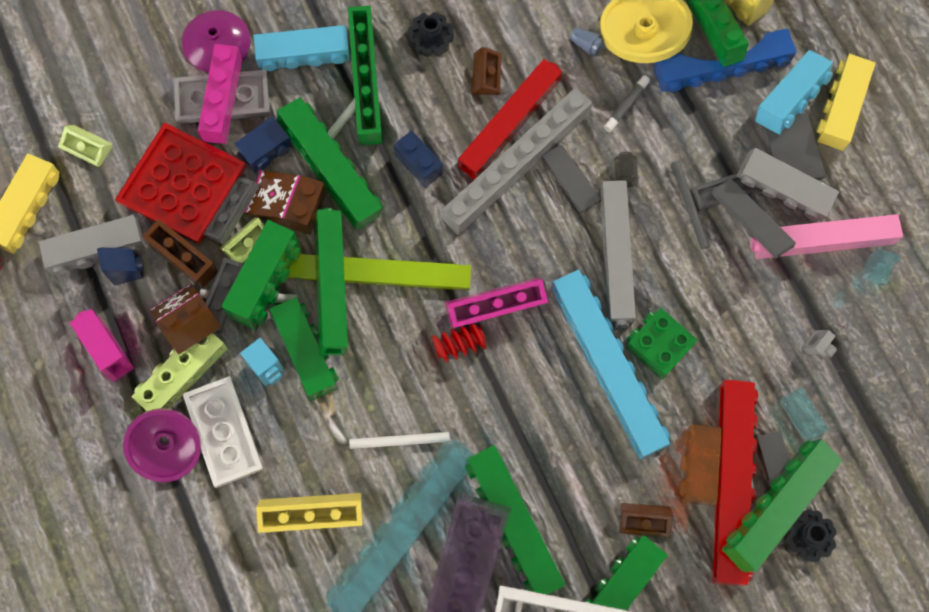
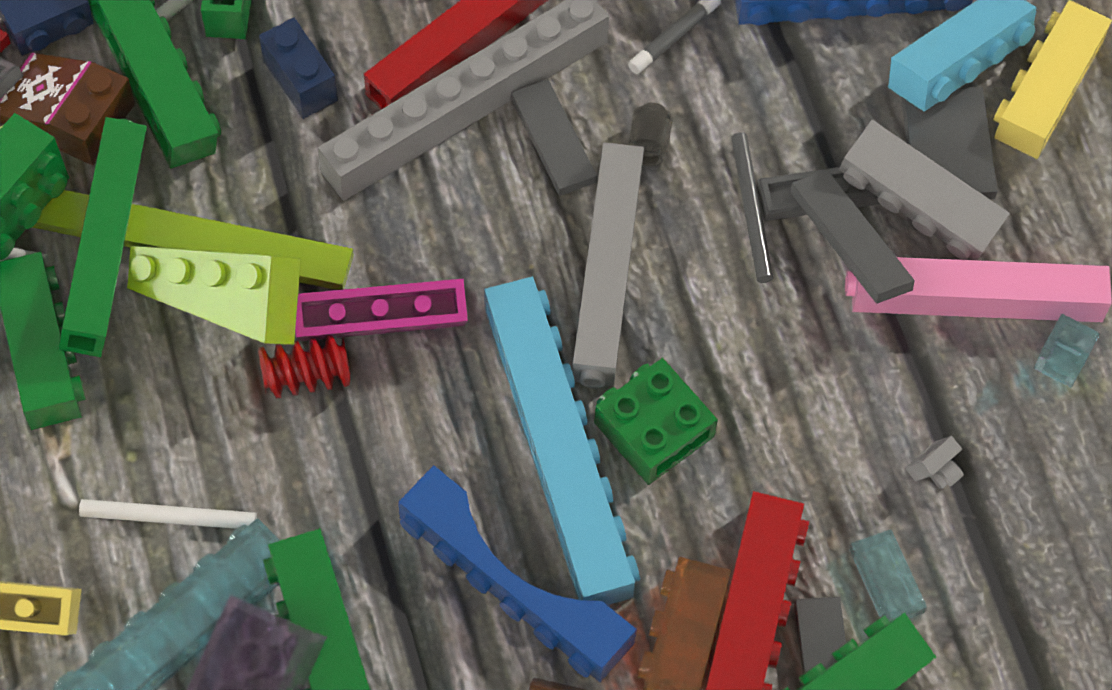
camera: 10 degrees right, 10 degrees down
none -> lime wedge [127,246,301,345]
none -> blue arch [398,465,637,683]

